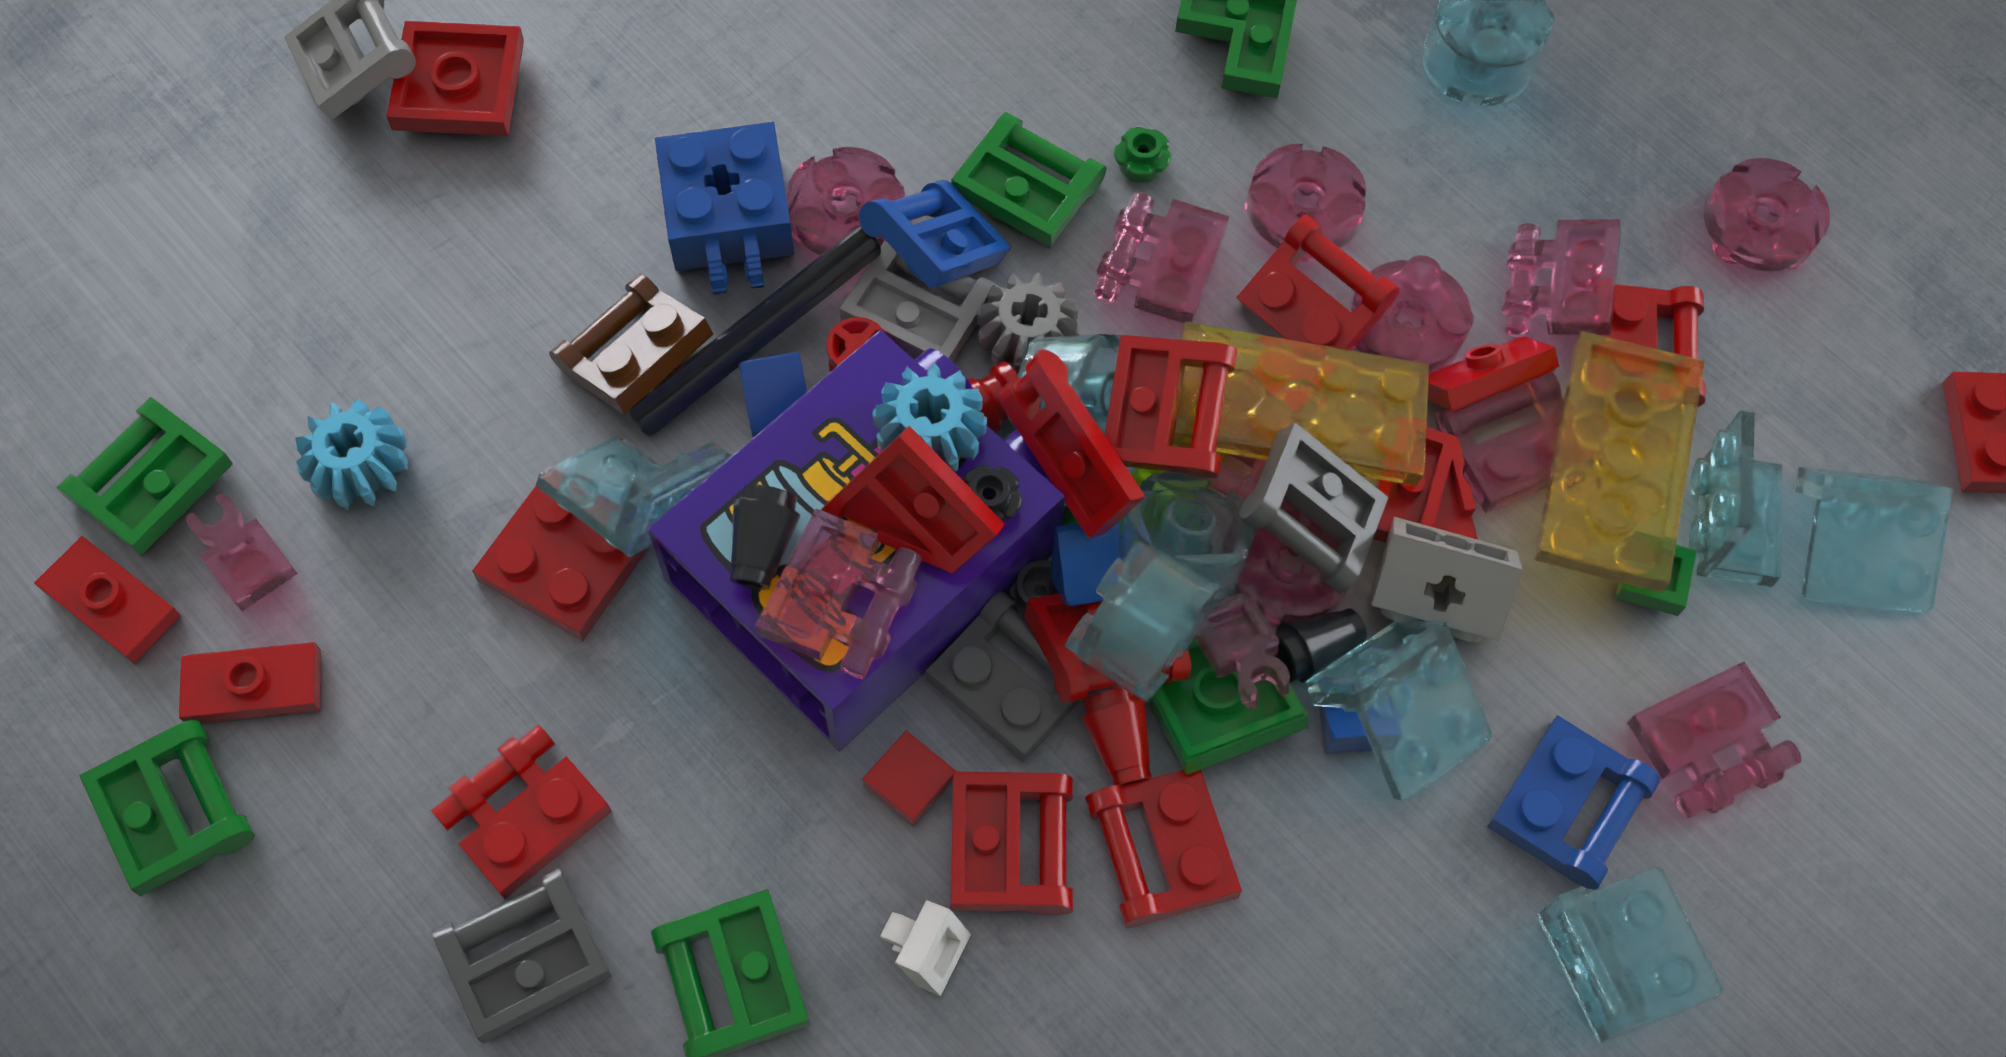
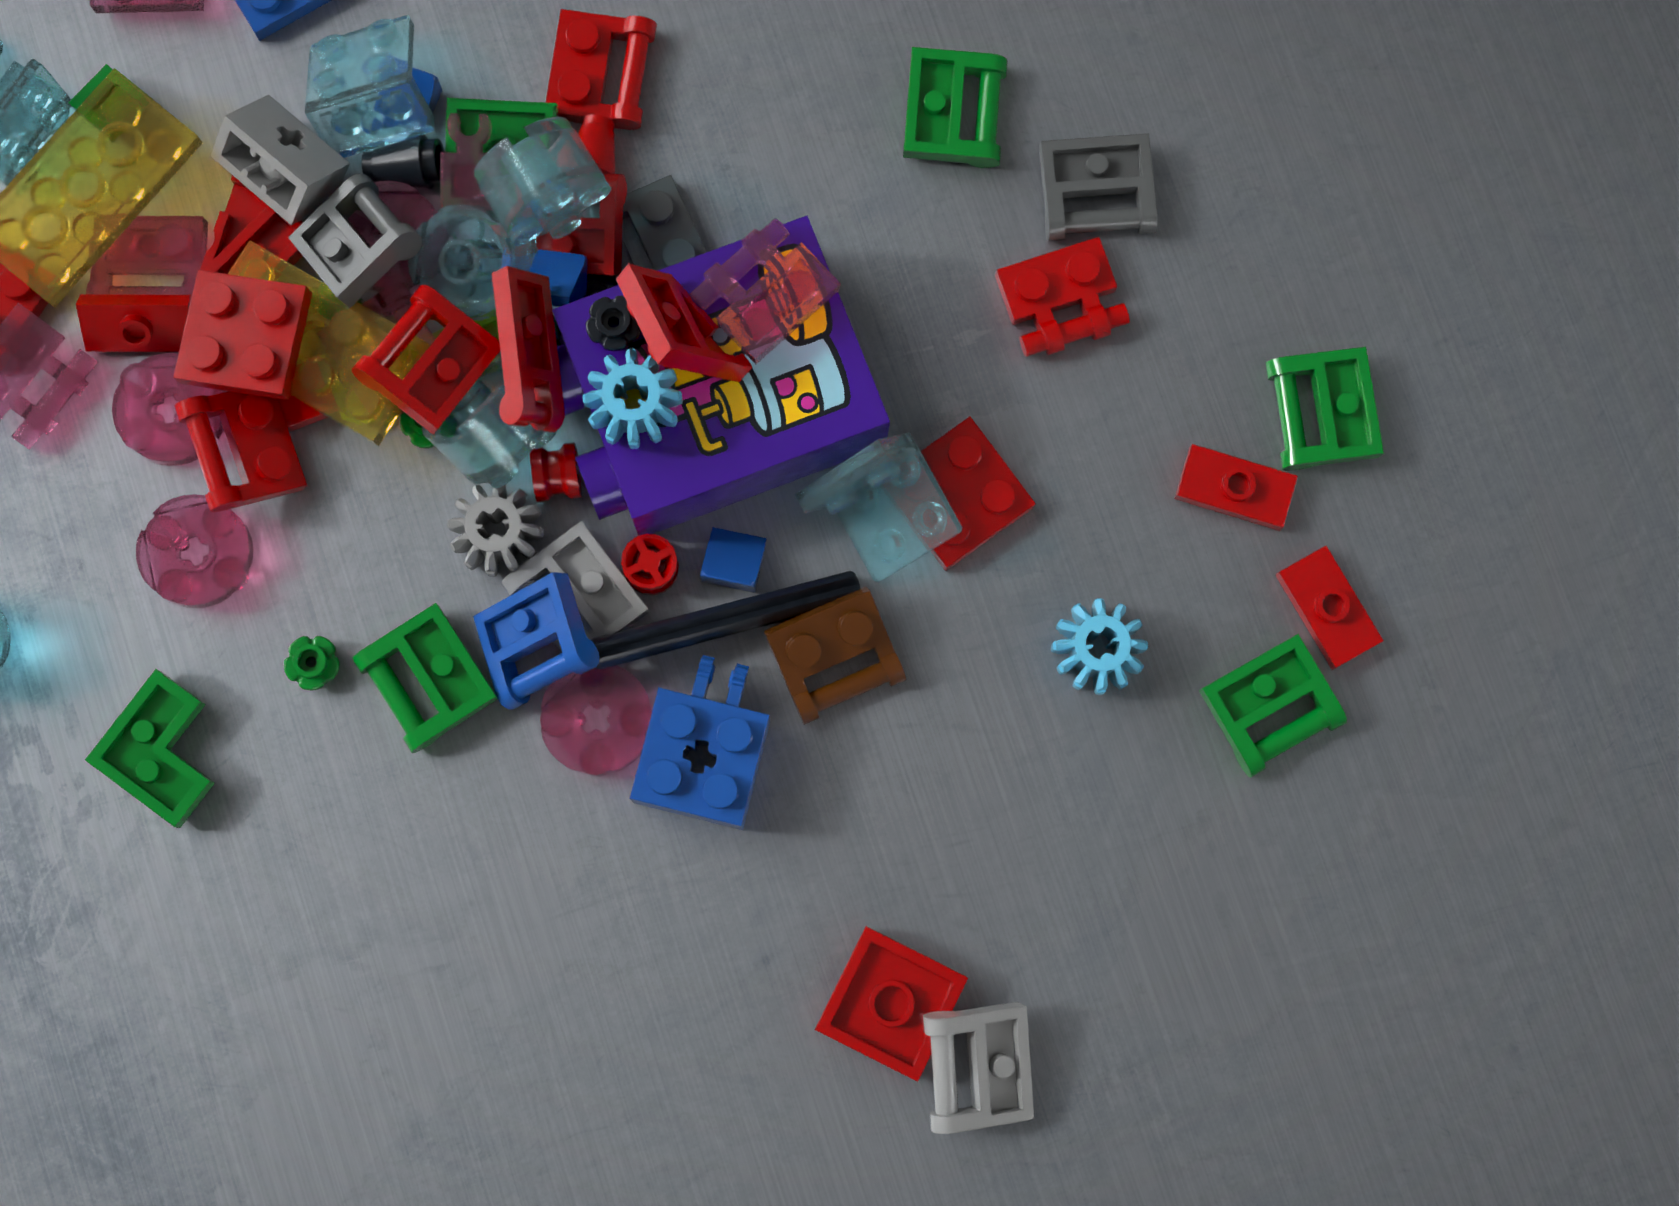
camera: 160 degrees left, 15 degrees up
clear pink plate [186,493,298,611] -> none
black cone [730,484,800,590] -> none
red tile [862,730,956,827] -> none
white tile [880,900,971,996] -> none
red plate [950,771,1073,915] -> none
clear pink plate [1095,192,1229,326] -> none
none -> red plate [173,270,312,400]

